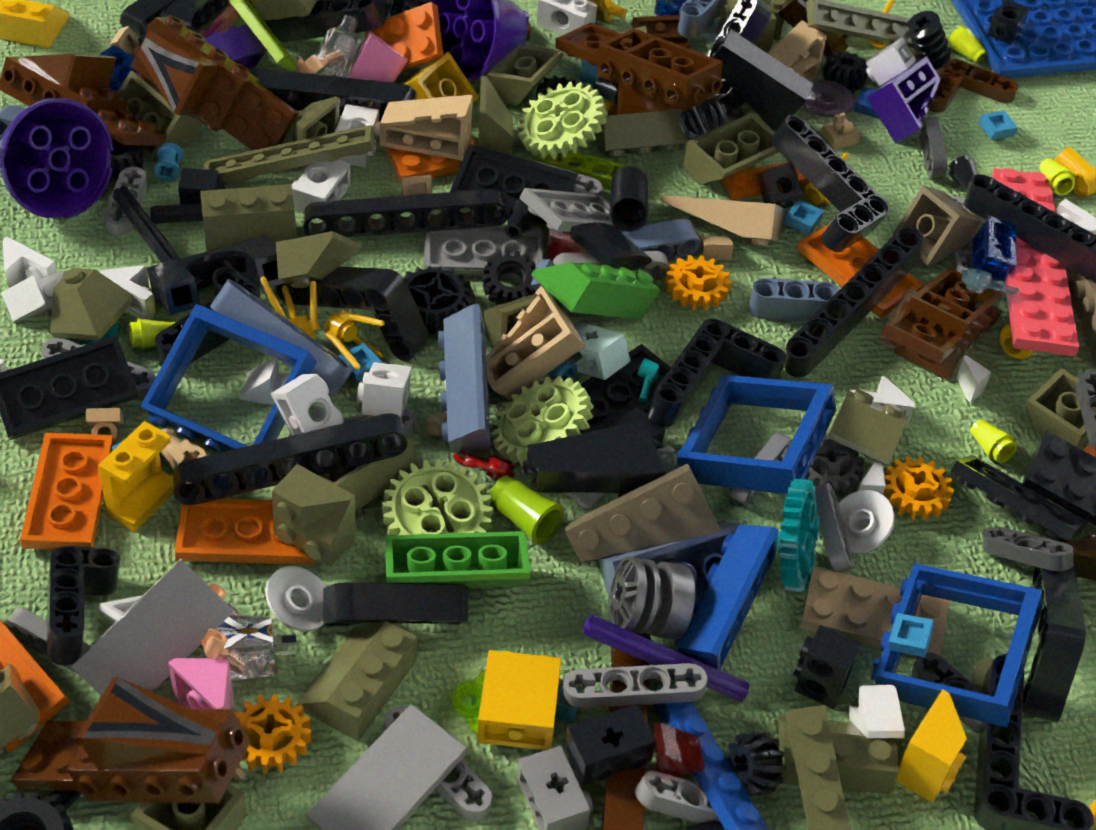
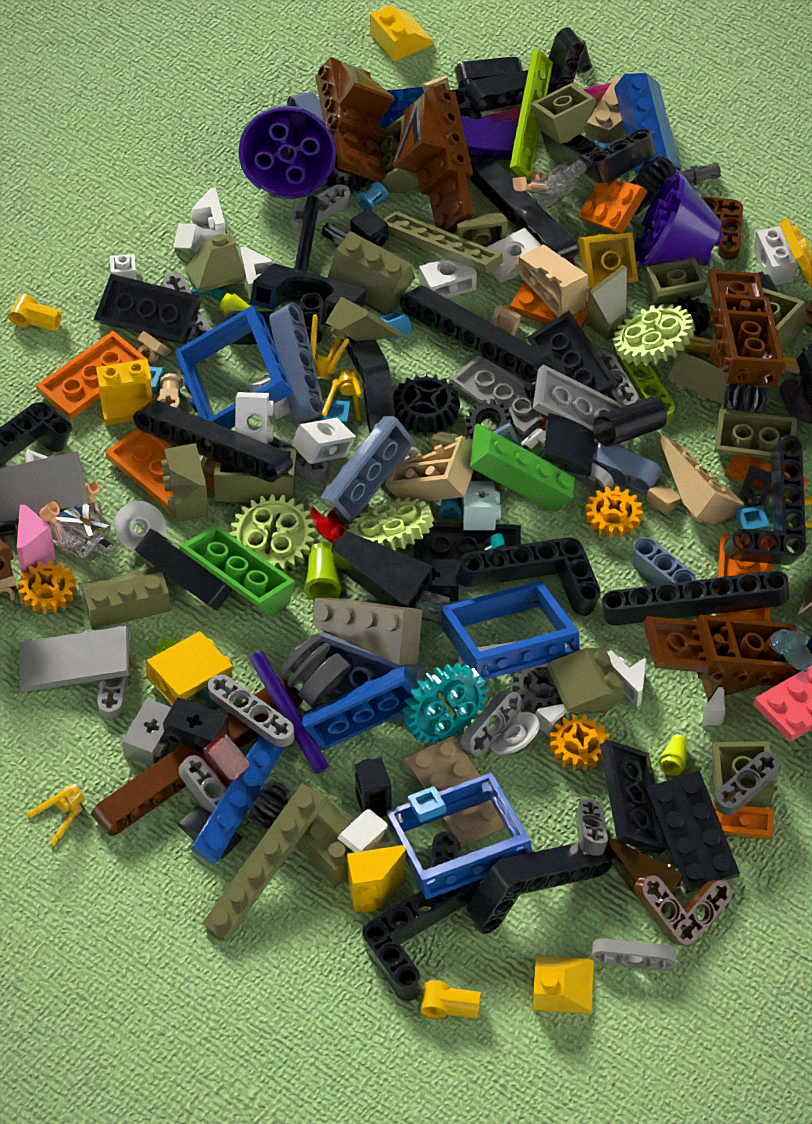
camera: 50 degrees right, 5 degrees up
bright pink slope [344,31,408,83] -> none

